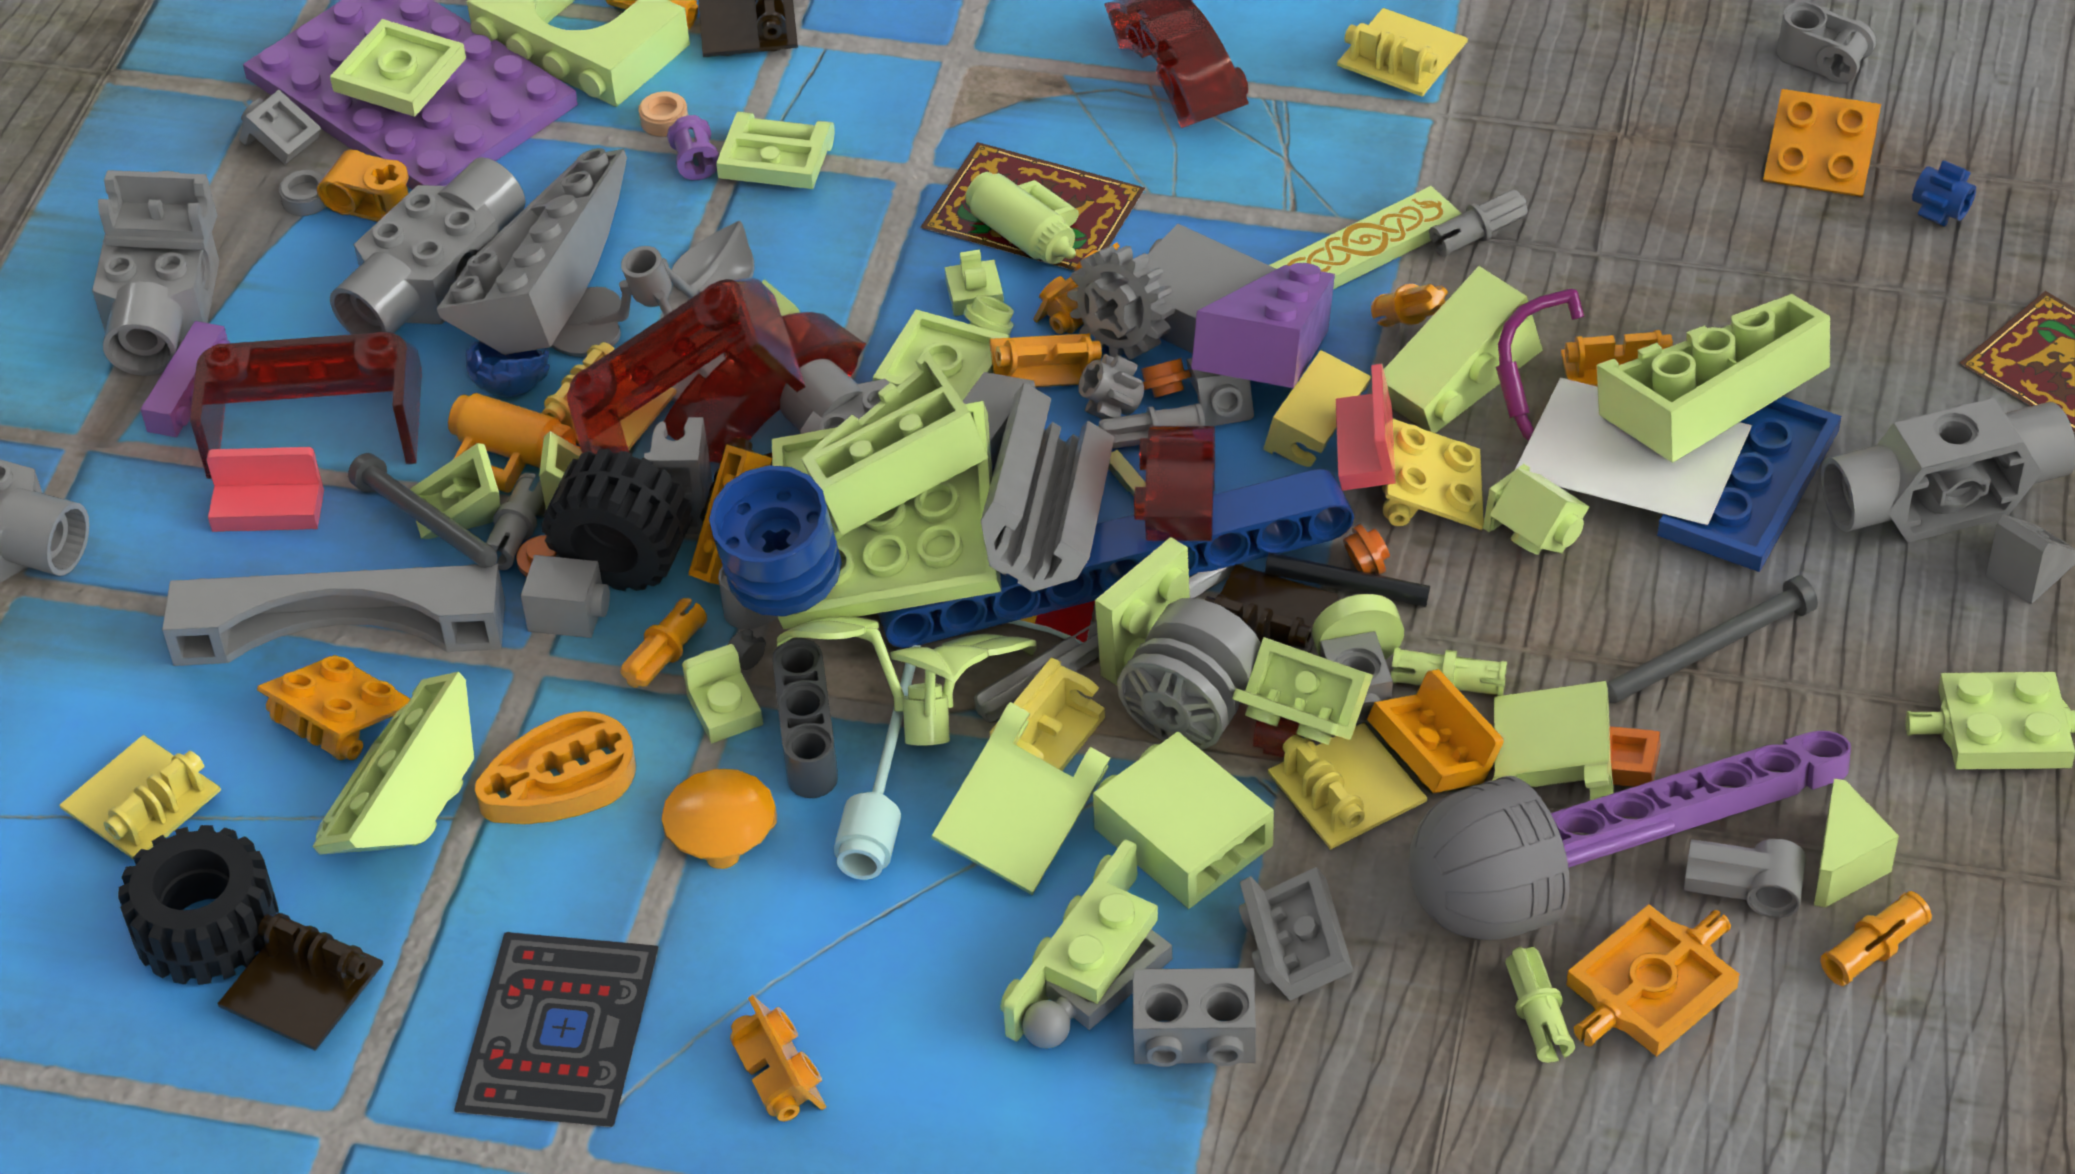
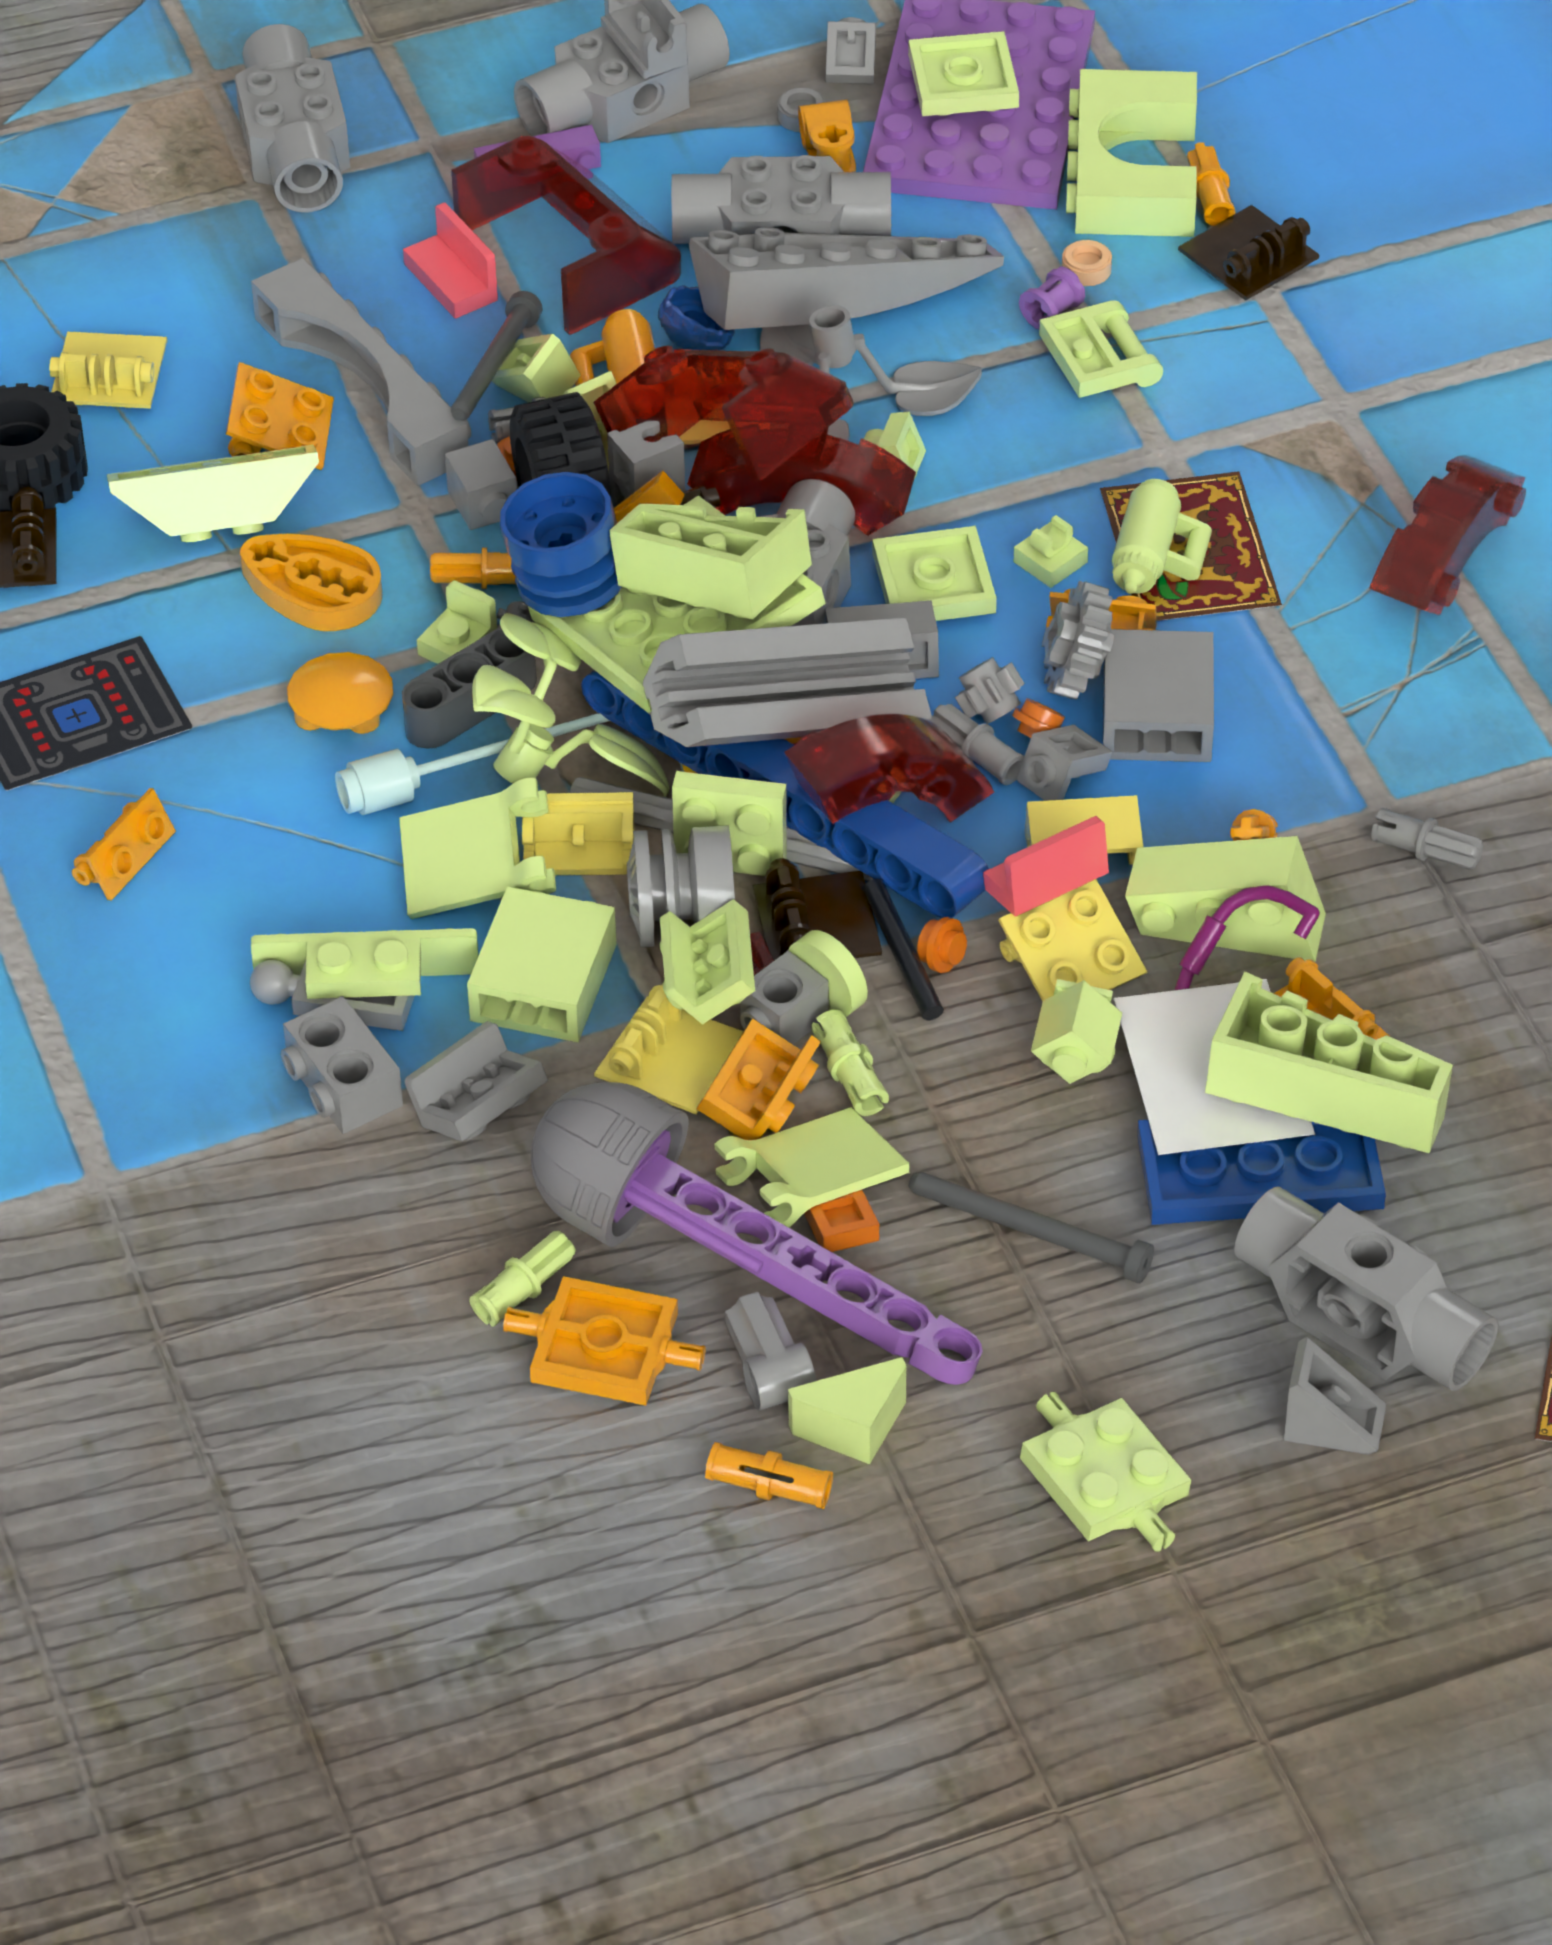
camera: 55 degrees right, 0 degrees up
yellowish green plate [963,295,1014,334] -> none
light orange hinge [989,333,1102,387] -> none
medium lavender wedge [1191,263,1335,388] -> none
yellowish green tile [1269,186,1462,290] -> none

